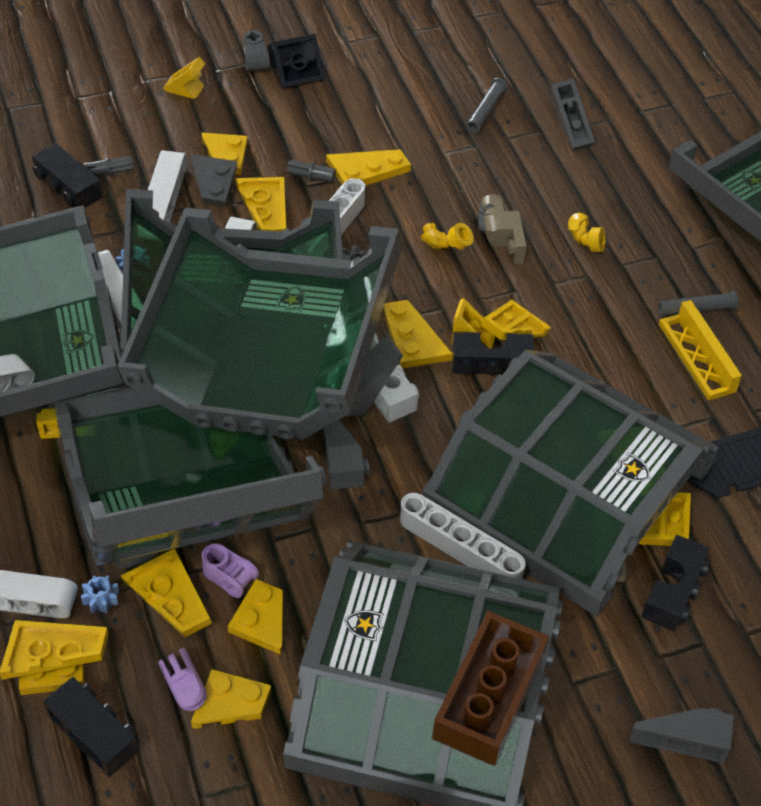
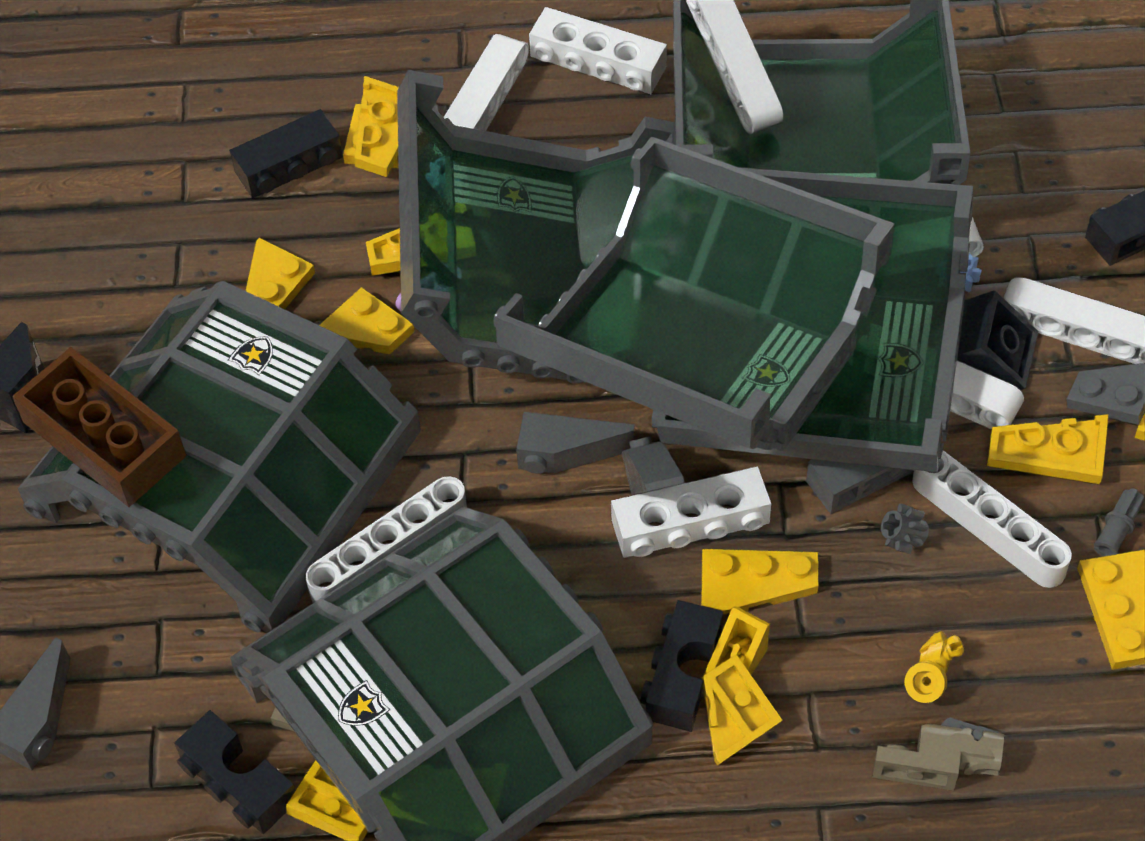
camera: 110 degrees right, 5 degrees up
lavender arm [158,647,207,712] -> none

